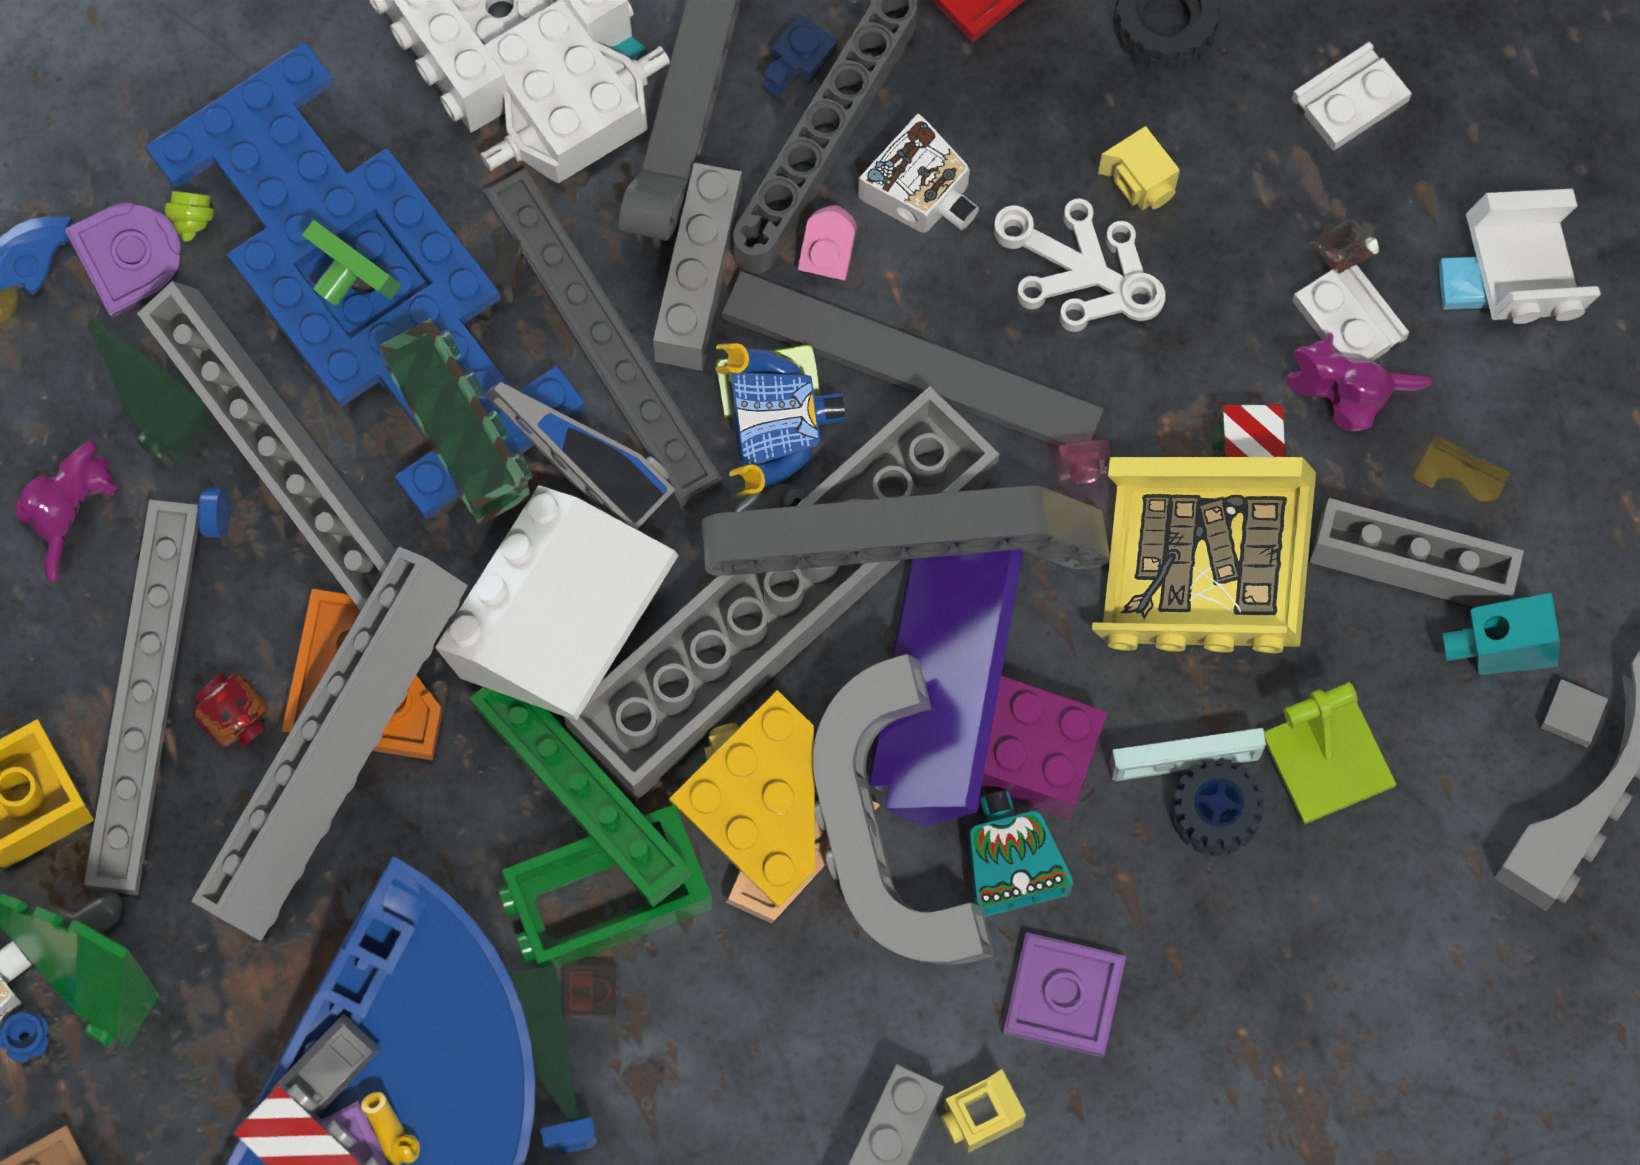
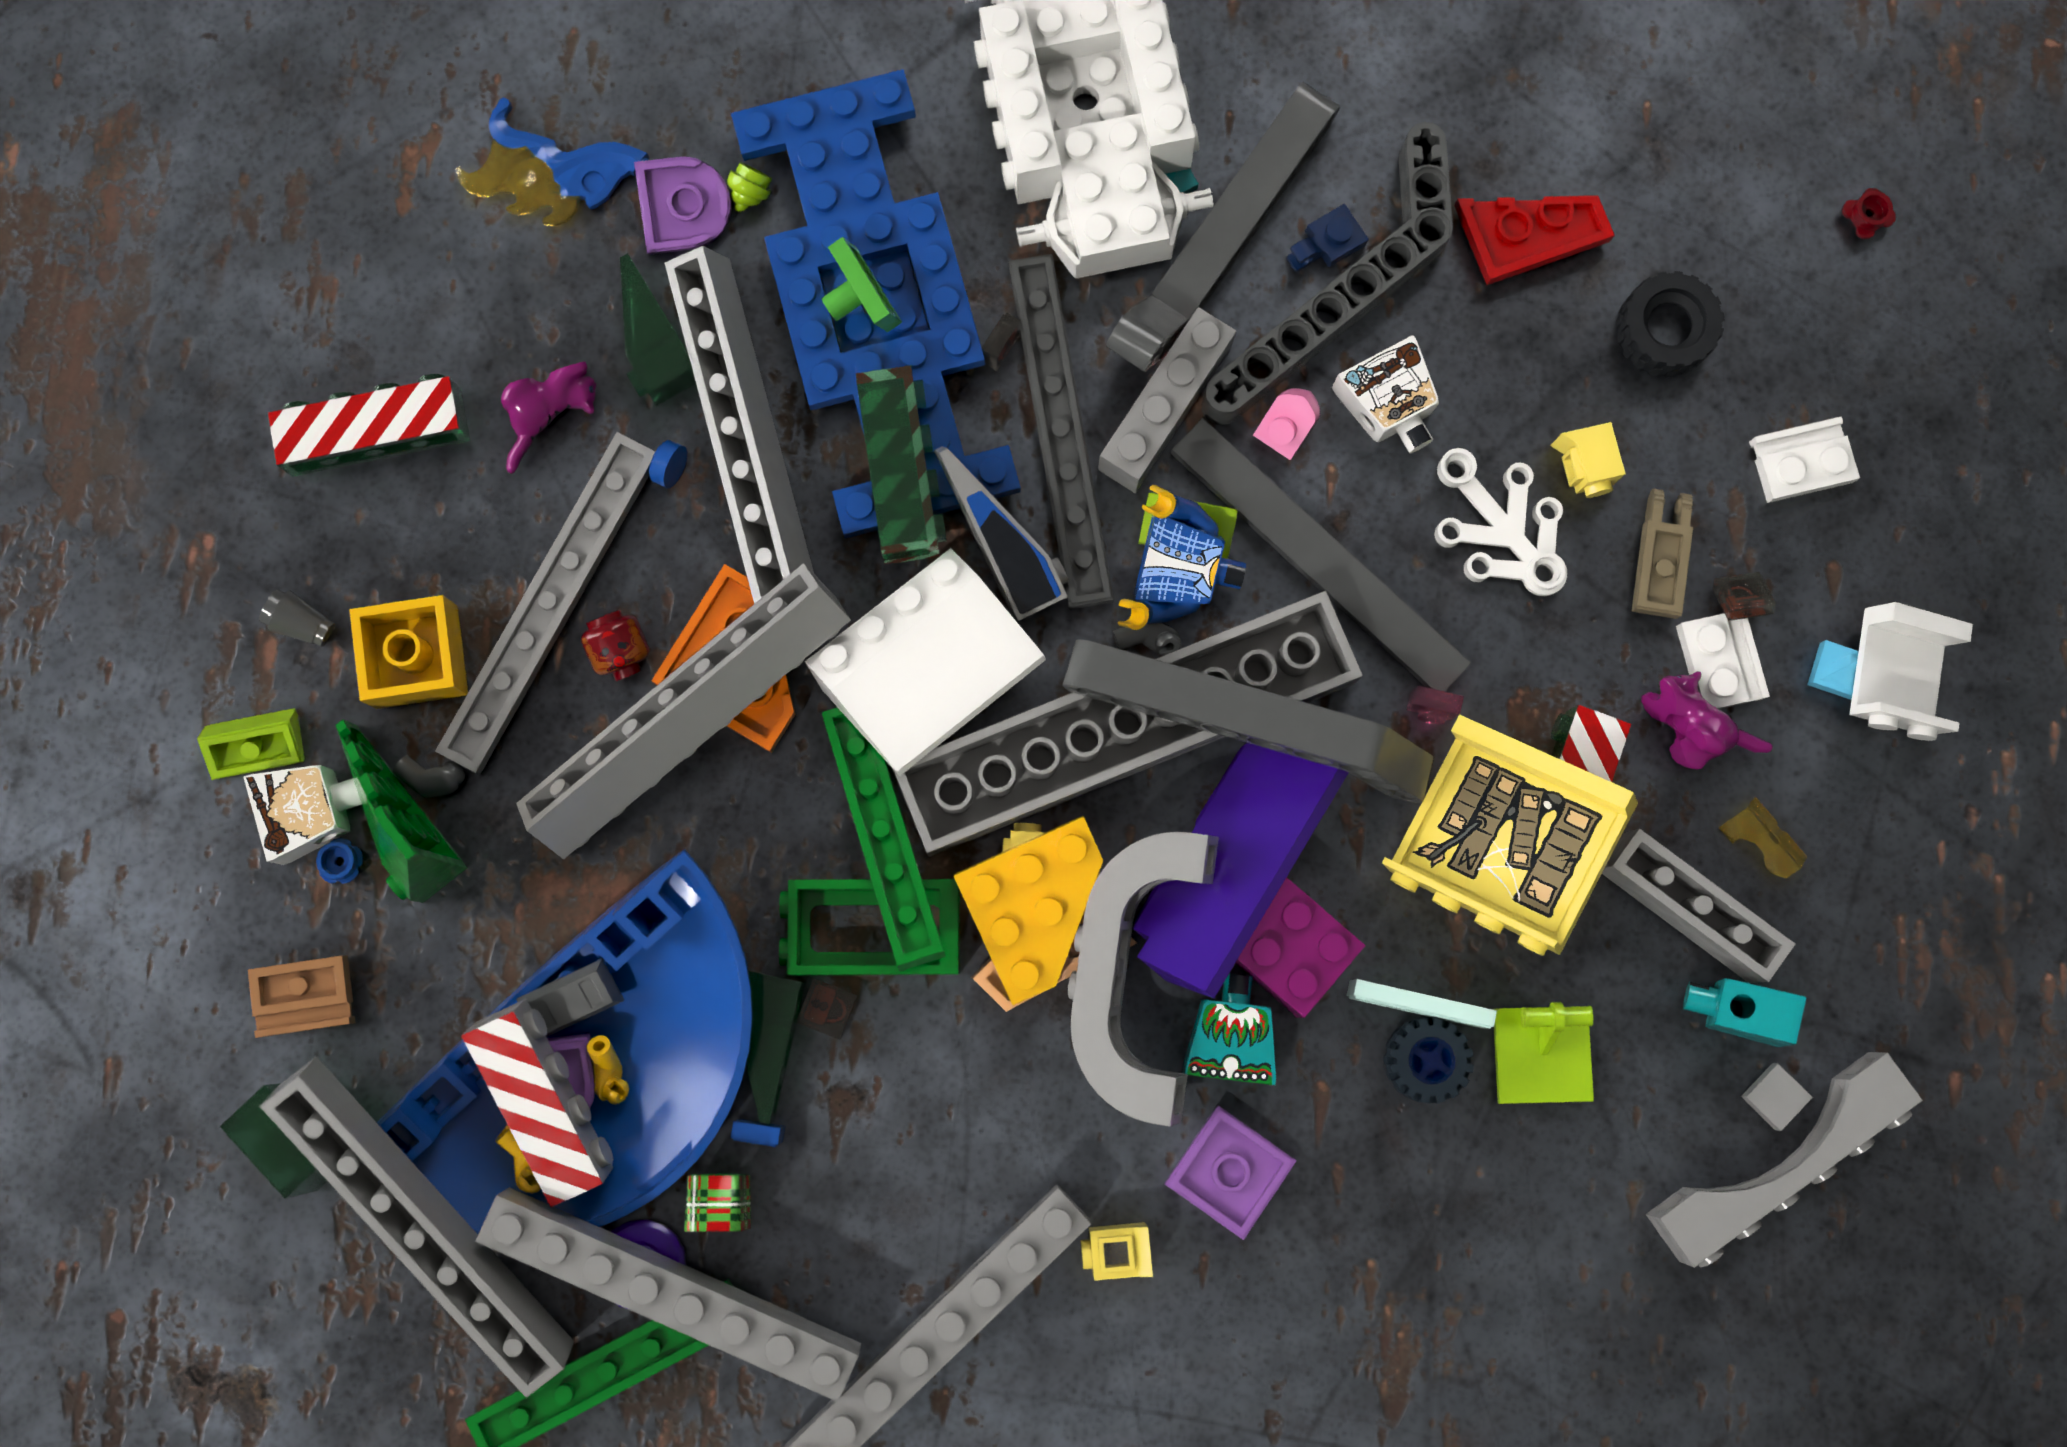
camera: 20 degrees right, 10 degrees up
none -> dark tan hinge [1631,488,1693,619]

